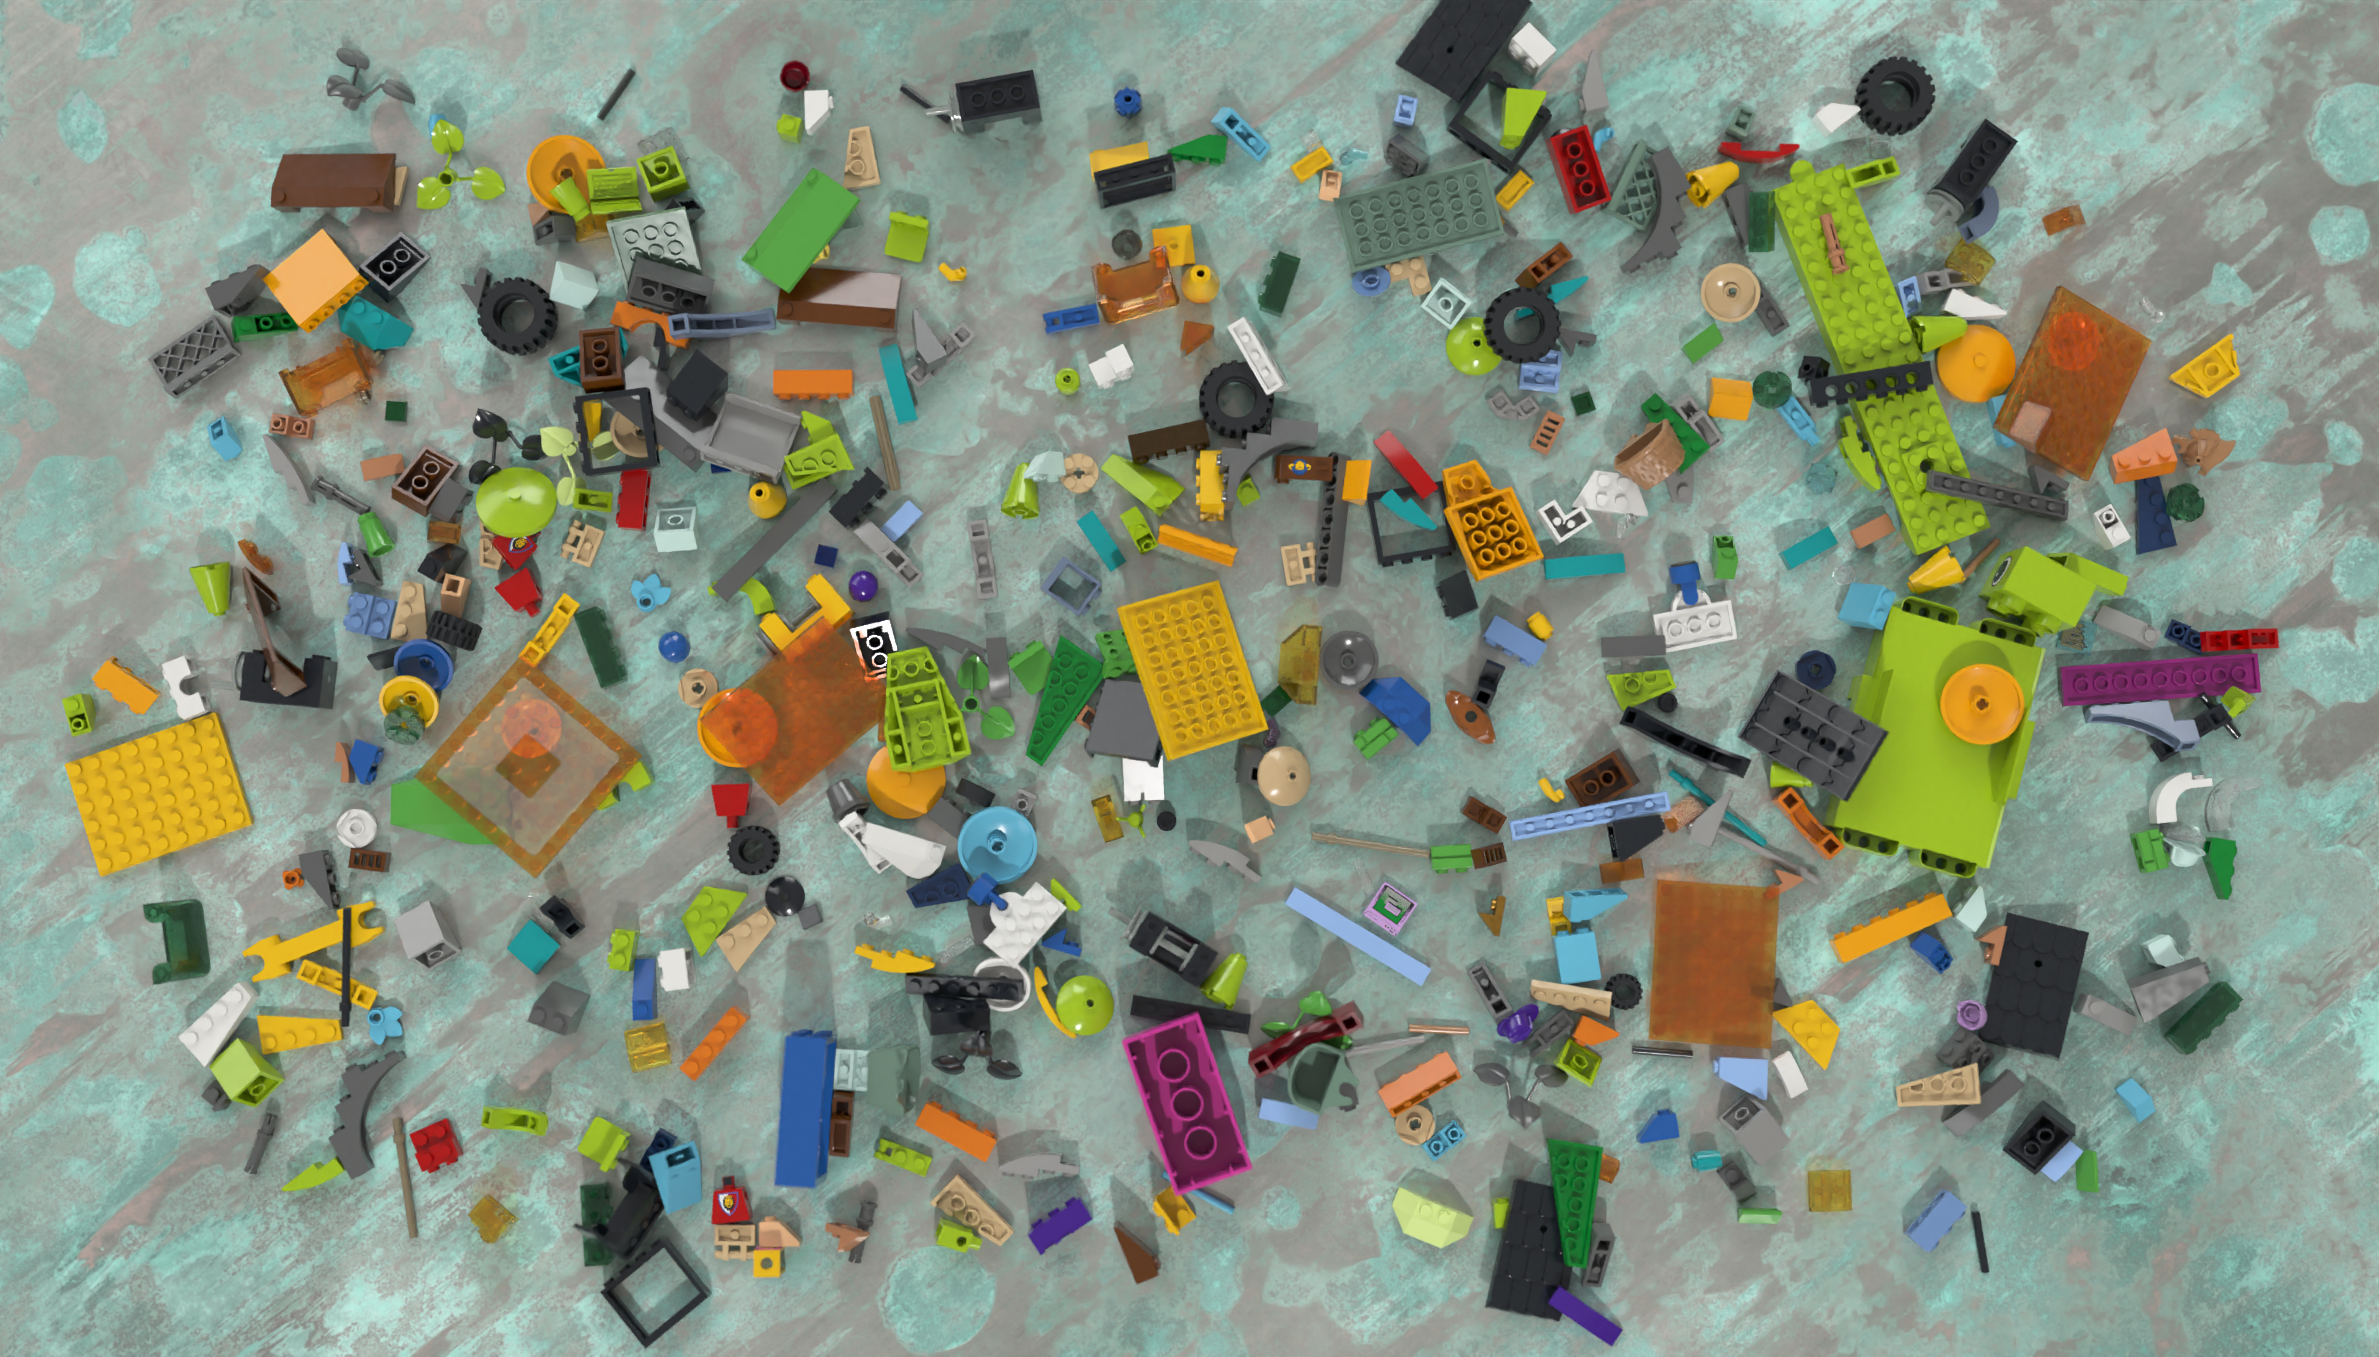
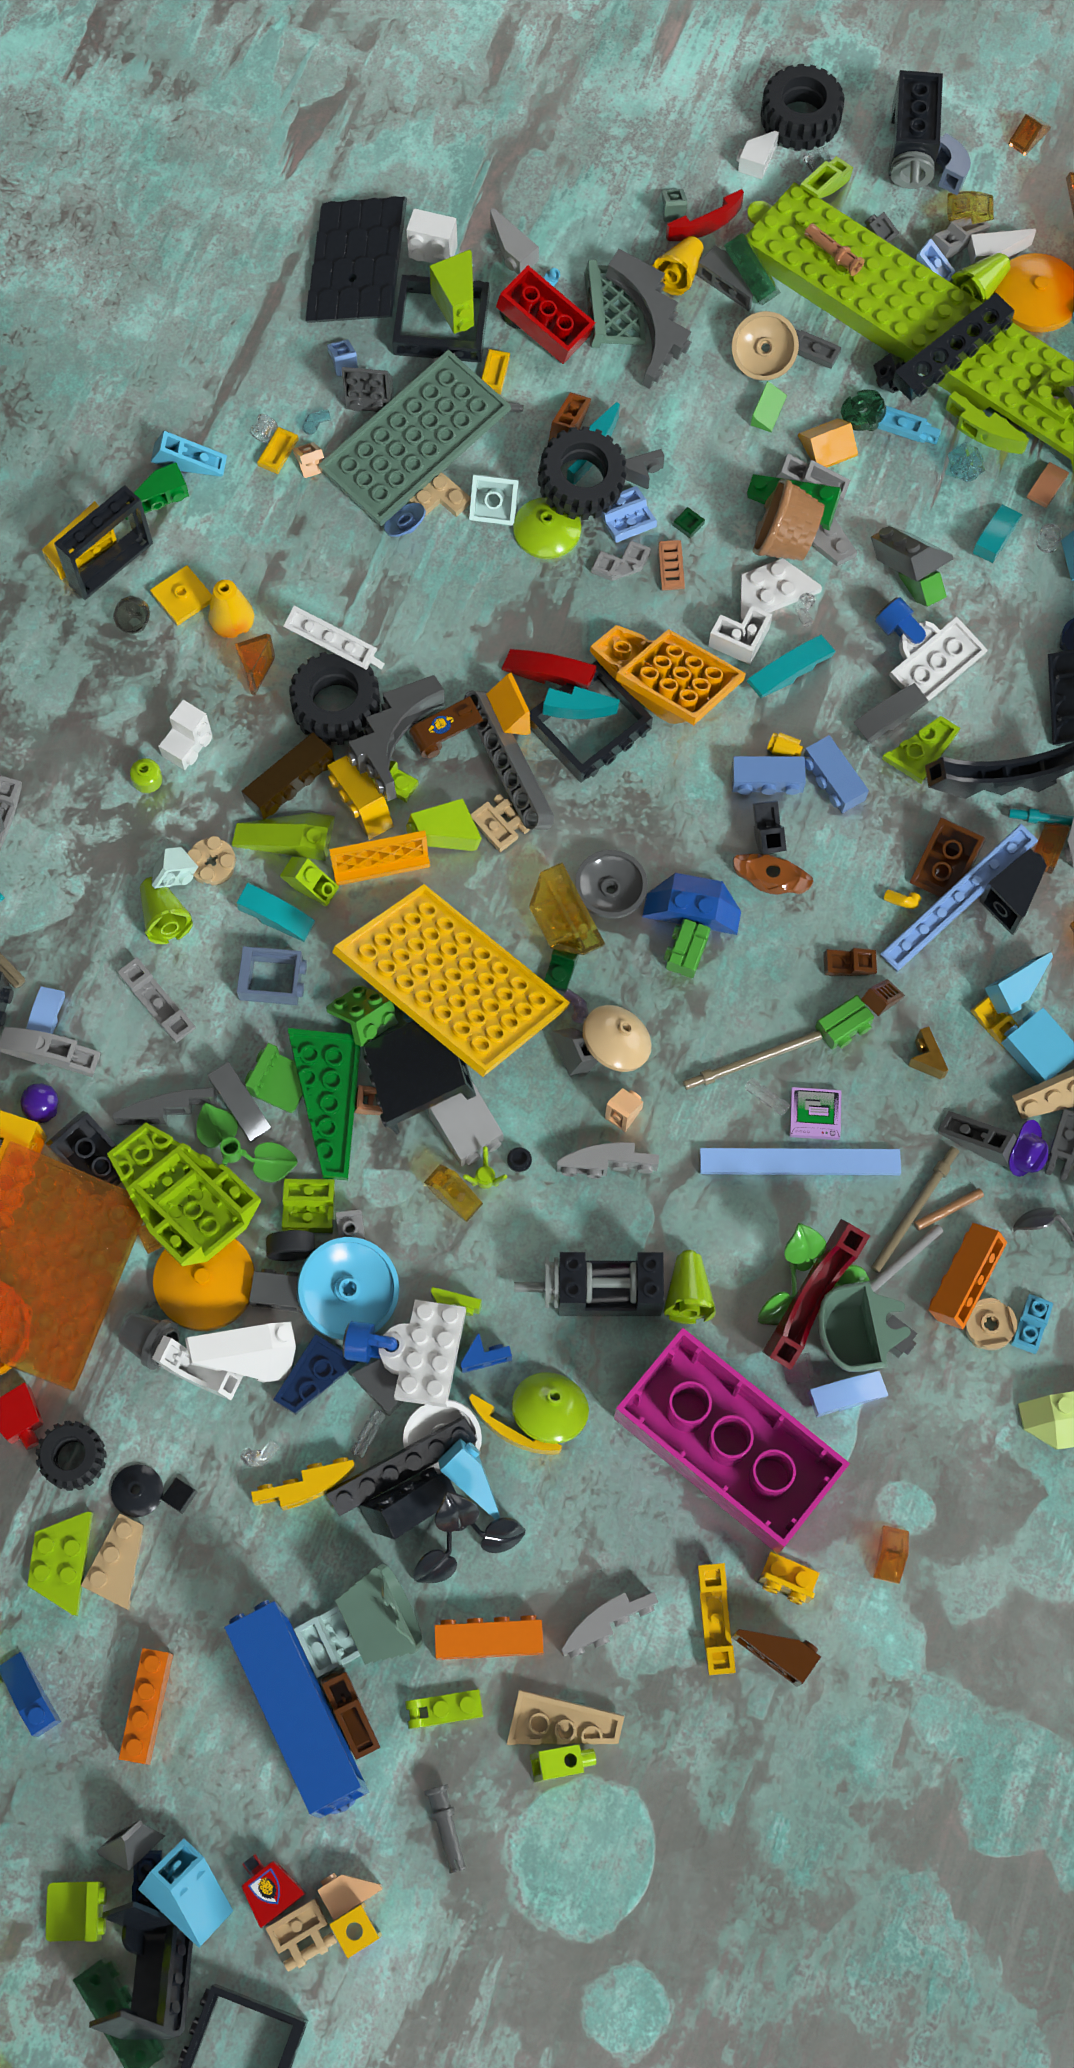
camera: 30 degrees left, 15 degrees down
clear yellow slope [624,1022,672,1074] -> none
white brick [658,947,697,992] -> none
nougat slope [825,1222,870,1252] -> none
dark purple wedge [1028,1196,1093,1256] -> none
blue plate [1043,304,1100,335] -> none
clear orange windscreen [1090,245,1180,324] -> none
blue brick [1114,86,1142,120] -> none
black plate [1130,994,1251,1034] -> none
medium azure bar [1161,1170,1235,1215] -> none
clear green brick [1257,251,1301,317] -> none
black slope [1436,570,1479,621] -> none
clear orange slope [1599,858,1645,884] -> none
black plate [1657,693,1677,713] -> none
none -> dark grey slope [96,1820,165,1871]
none -> lime slope [282,1179,335,1233]
none -> lime slope [406,798,482,851]
none -> medium azure slope [438,1439,500,1520]
none -> yellow slope [698,1563,736,1675]
none -> medium blue brick [803,735,869,813]
none -> dark grey bracket [864,212,899,242]
none -> dark grey slope [871,526,954,581]
none -> dark tan bar [871,1146,959,1273]
none -> clear orange slope [873,1525,909,1584]

